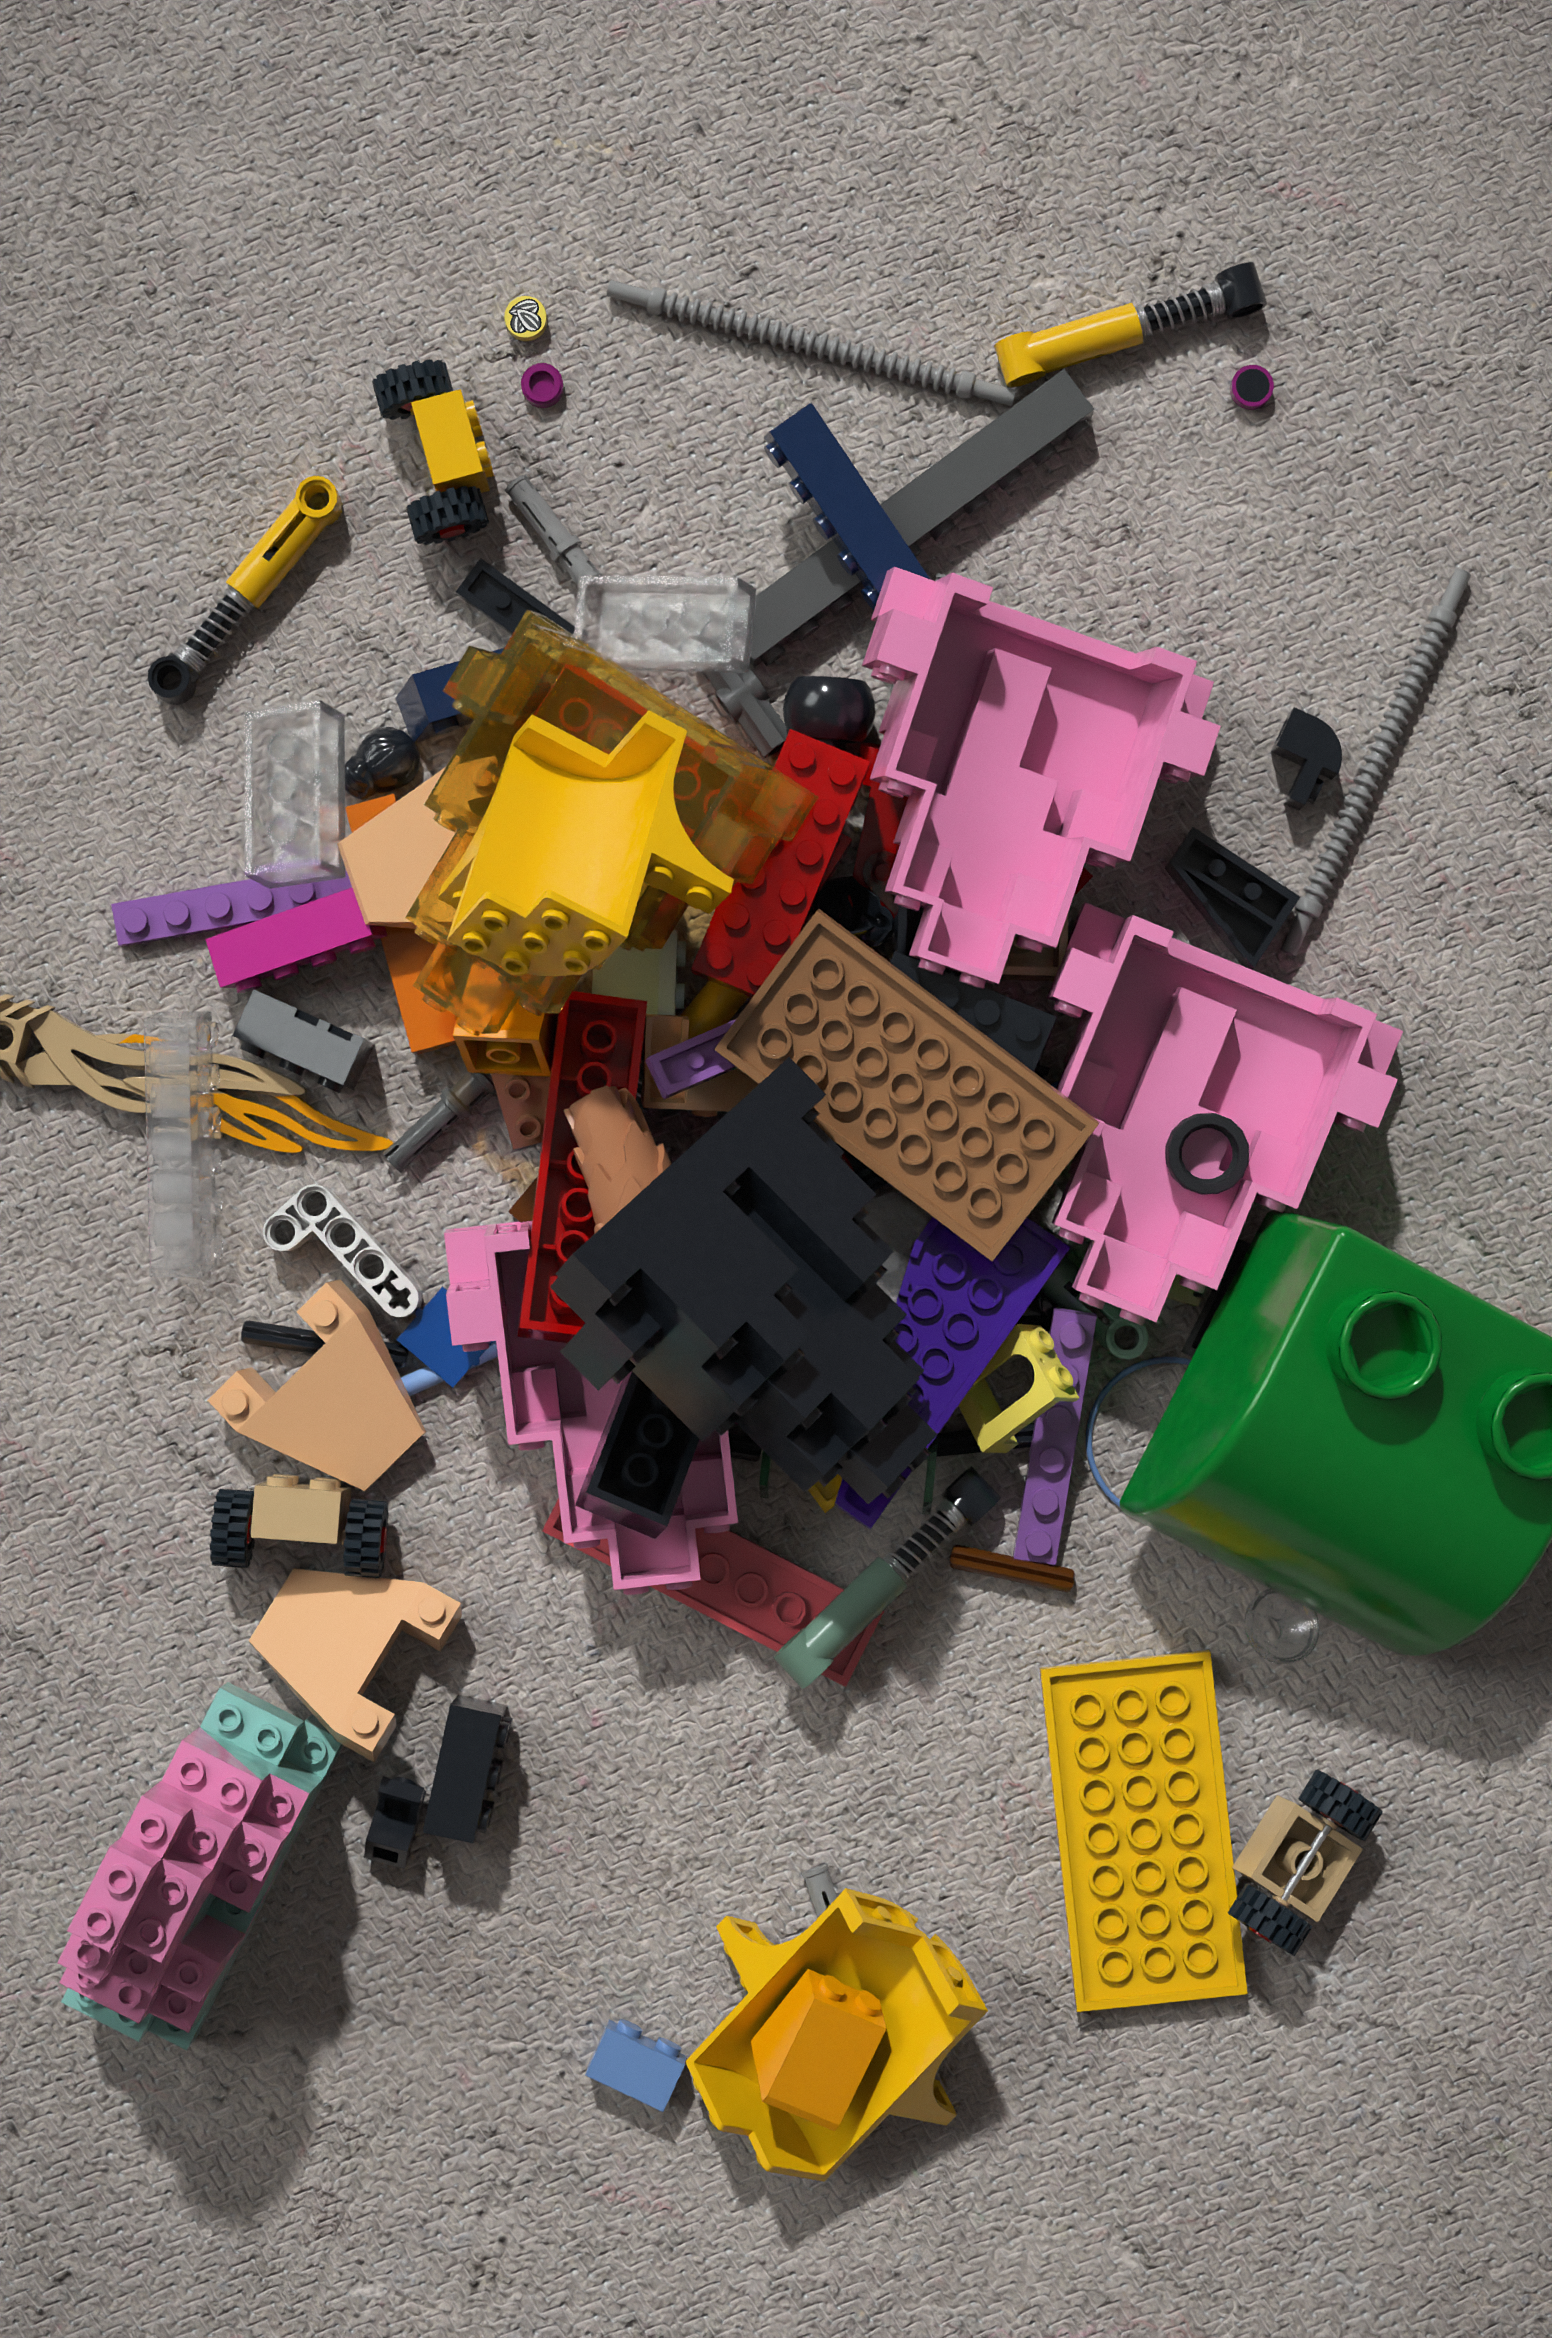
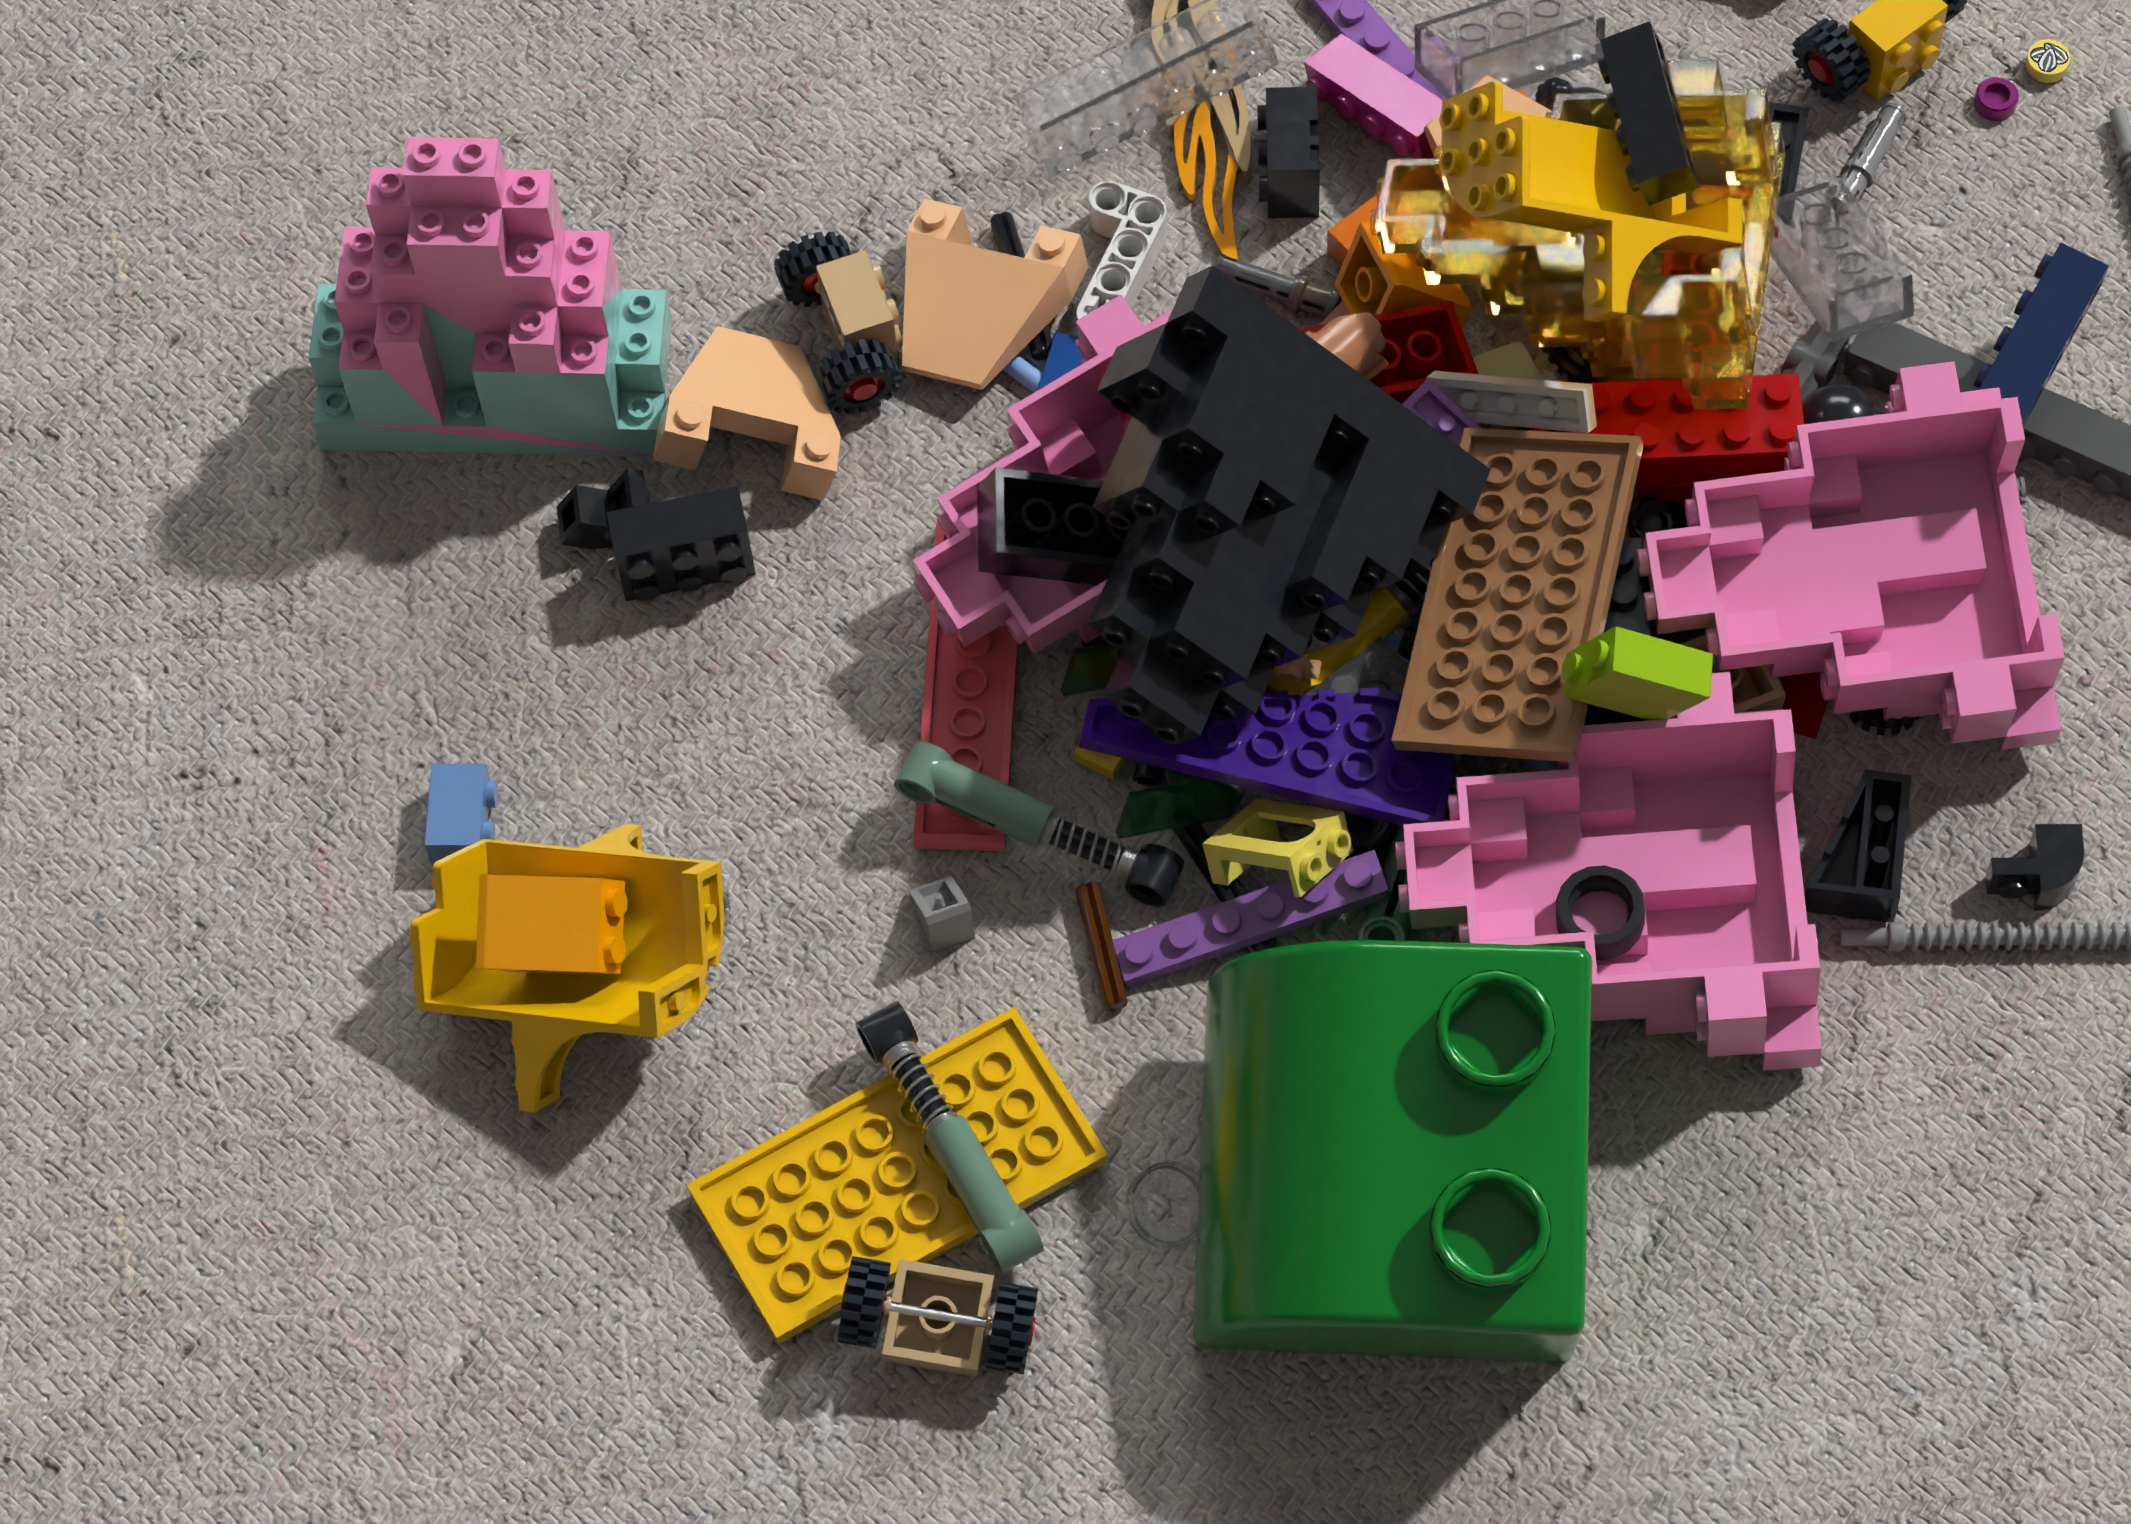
camera: 65 degrees right, 25 degrees down
none -> piece [855,1001,1044,1274]
none -> light grey slope [908,875,975,953]
none -> white plate [1426,371,1597,433]
none -> lime brick [1562,626,1713,720]
none -> black brick [1598,21,1700,206]

